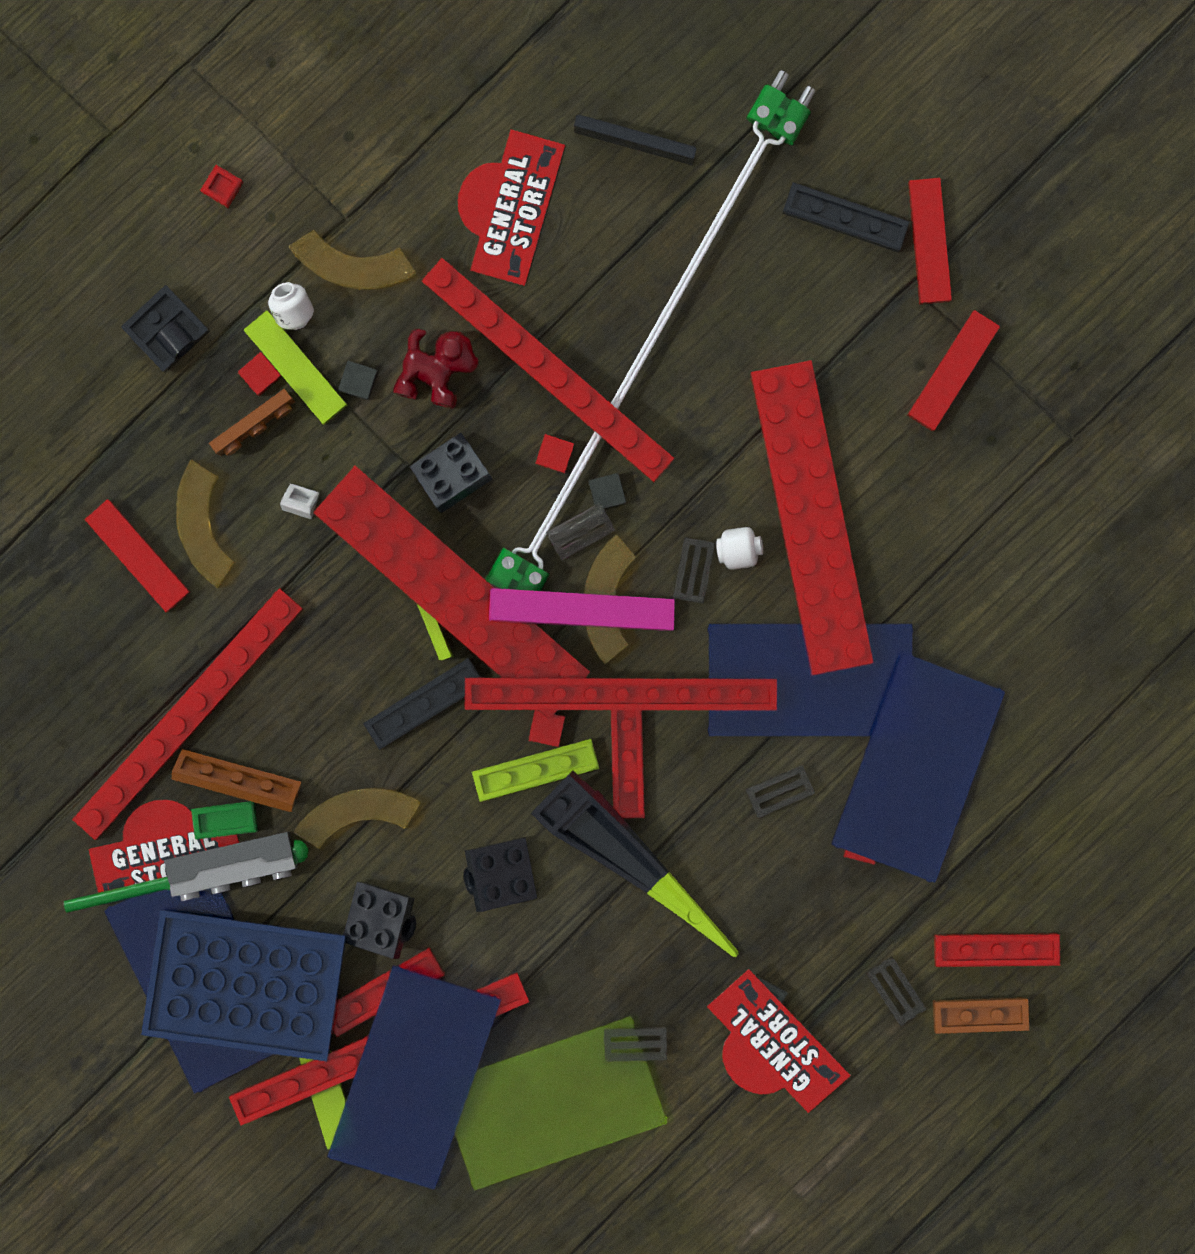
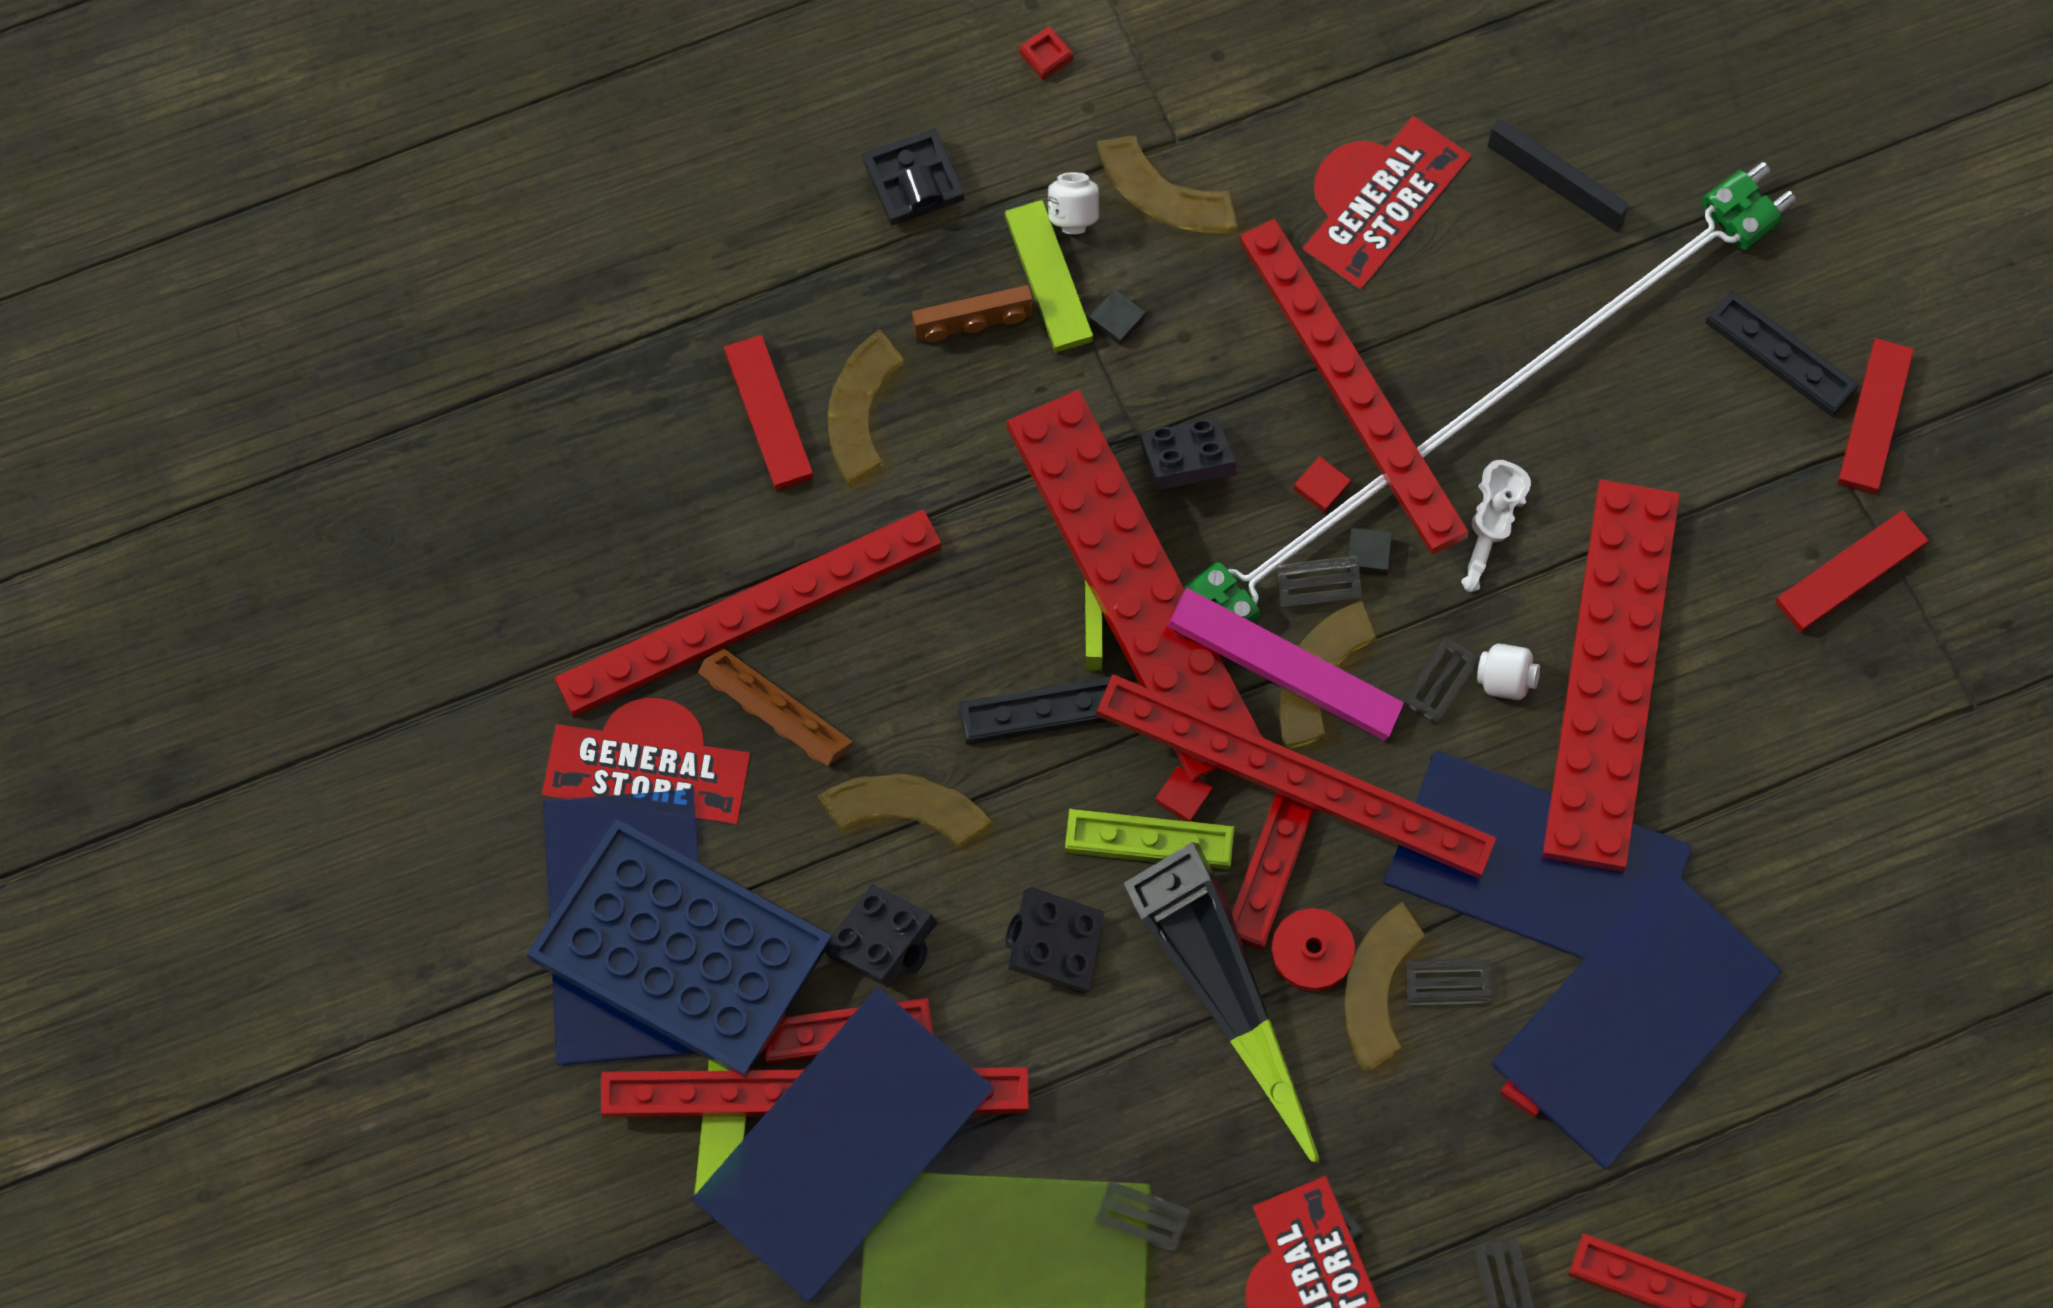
camera: 20 degrees right, 20 degrees down
piece [64,832,309,913] -> none
green tile [191,801,258,840] -> none
red tile [238,352,282,396] -> none
white slope [280,484,319,519] -> none
dark red animal [393,328,479,409] -> none
none -> red plate [1271,908,1355,992]
none -> clear yellow tile [1345,902,1425,1072]
none -> white piece [1461,460,1531,593]

